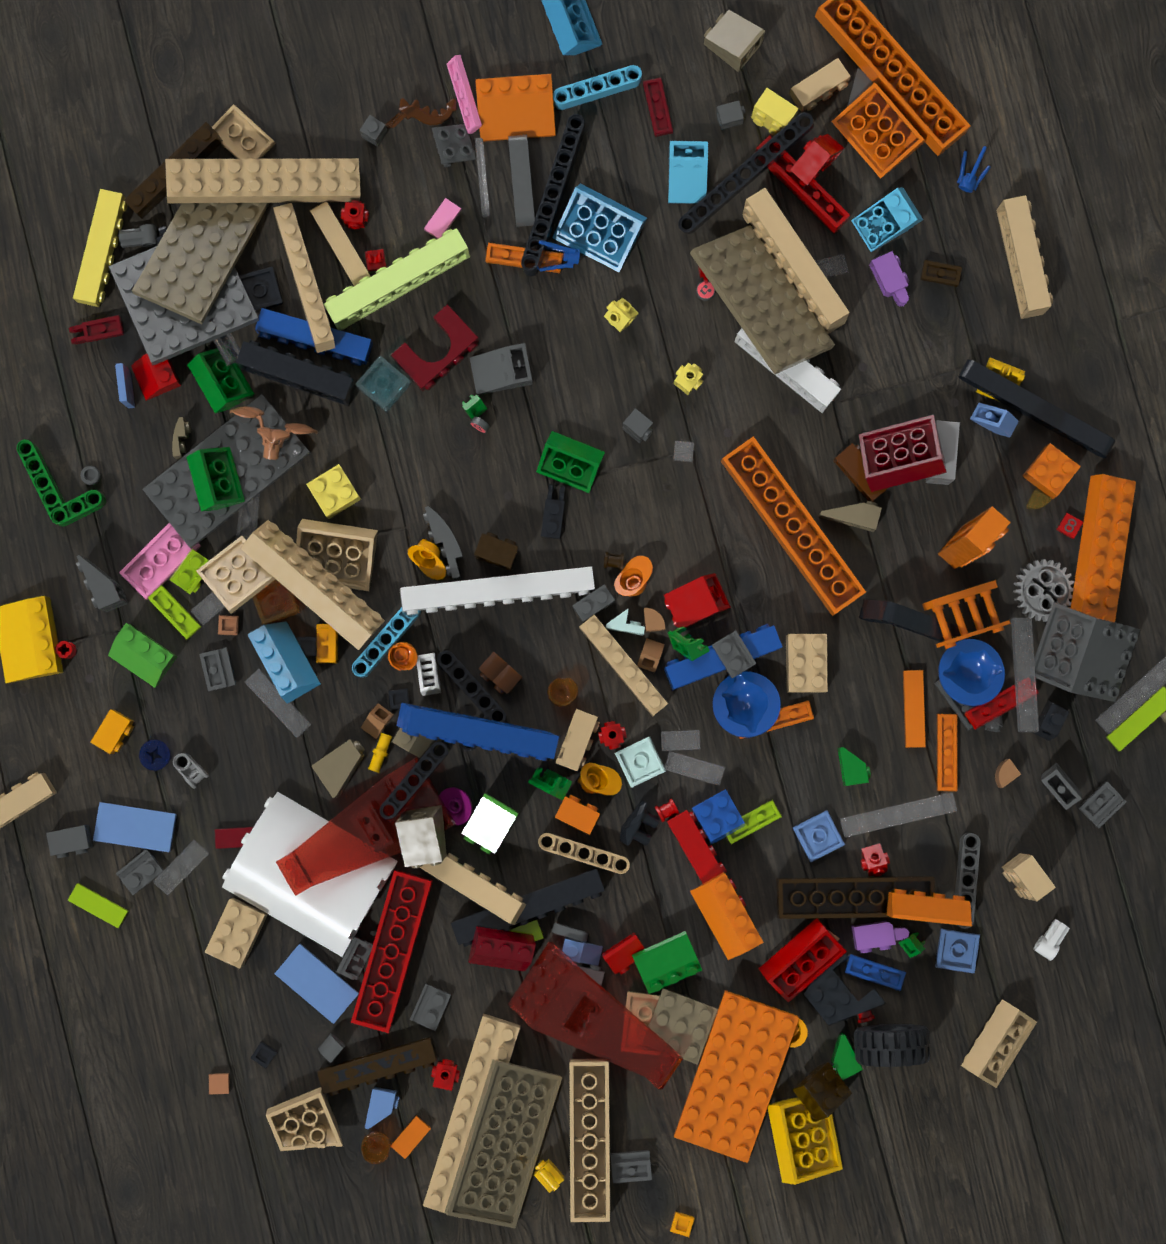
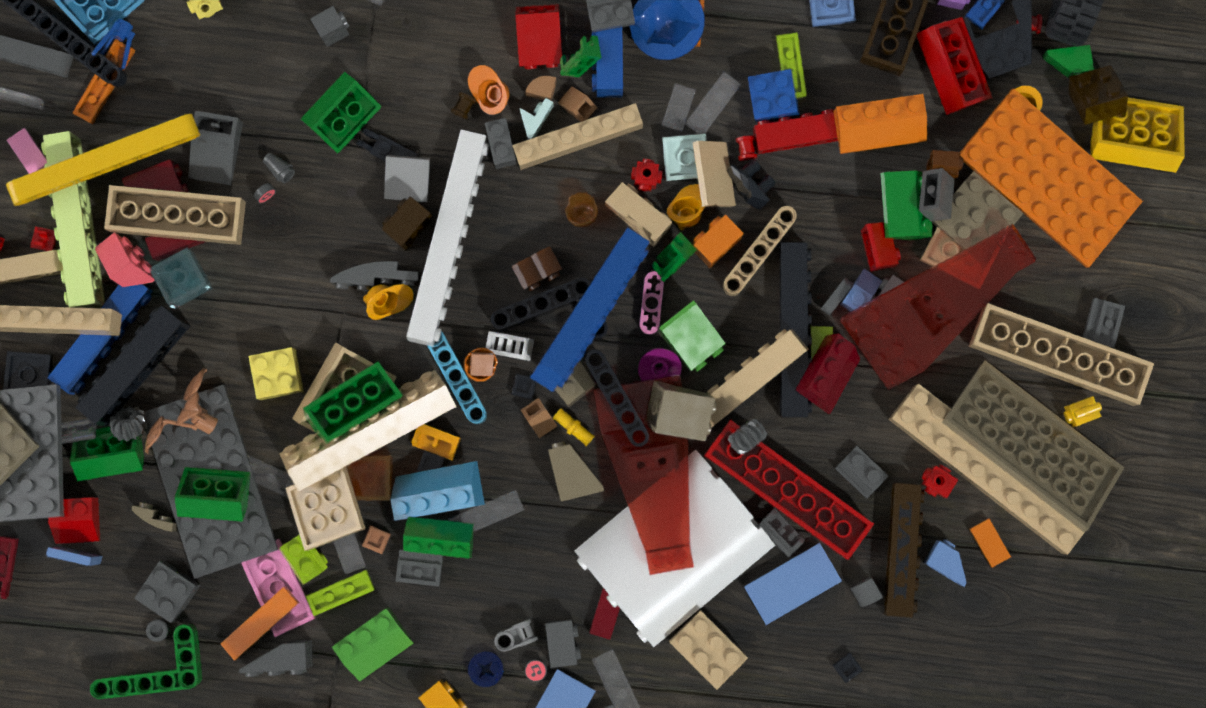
camera: 65 degrees left, 0 degrees up
tan wedge [266,1087,343,1151] -> none
clear orange hair [361,1131,391,1164] -> none
green tile [462,395,487,419] -> none
light orange tile [670,1211,694,1237] -> none
none -> yellow beam [6,114,200,206]
none -> coral slope [94,232,155,287]
none -> tan brick [104,185,246,245]
none -> dark grey gear [109,406,148,442]
none -> dark grey brick [134,561,201,623]
none -> orange tile [221,586,300,661]
none -> dark grey cone [263,153,295,183]
none -> green slope [303,362,403,444]
none -> light grey tile [384,155,430,202]
none -> green slope [403,517,474,558]
none -> nougat tile [470,352,494,376]
none -> coral tile [525,659,547,682]
none -> dark grey brick [545,619,581,668]
none -> bright pink beam [640,271,664,335]
none -> tan tile [693,141,736,207]
none -> dark grey gear [728,419,767,454]
none -> dark grey brick [919,168,954,222]
none -> reddish brown brick [926,150,963,178]

